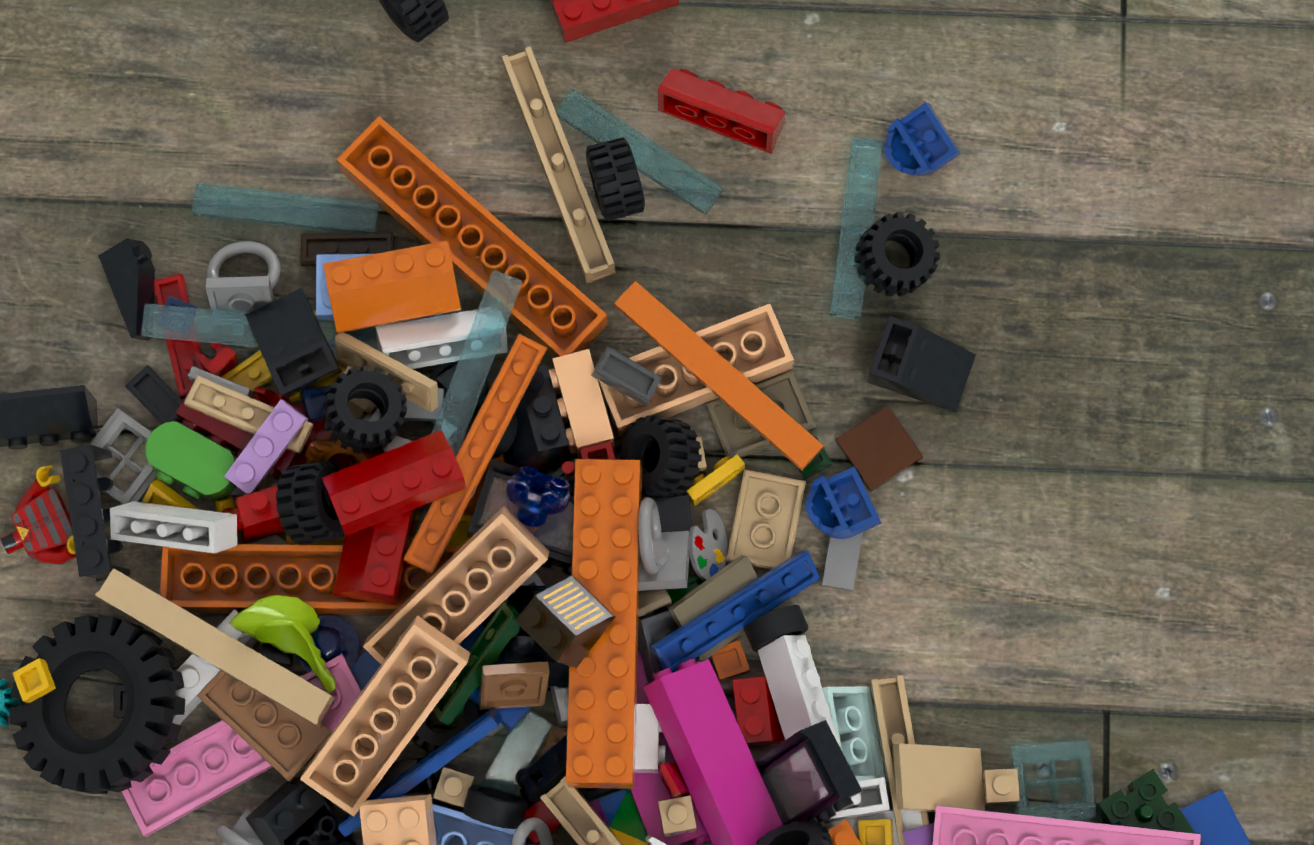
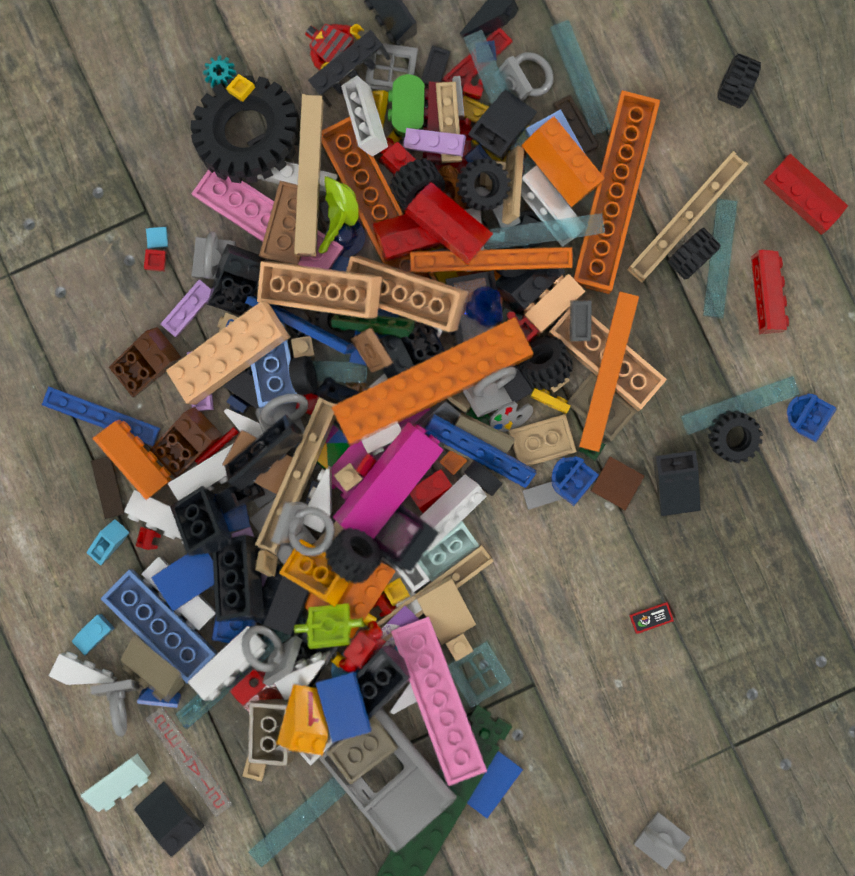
camera: 55 degrees right, 10 degrees up
dark brown slope [516,576,616,668] -> none
none -> tile [629,602,674,634]

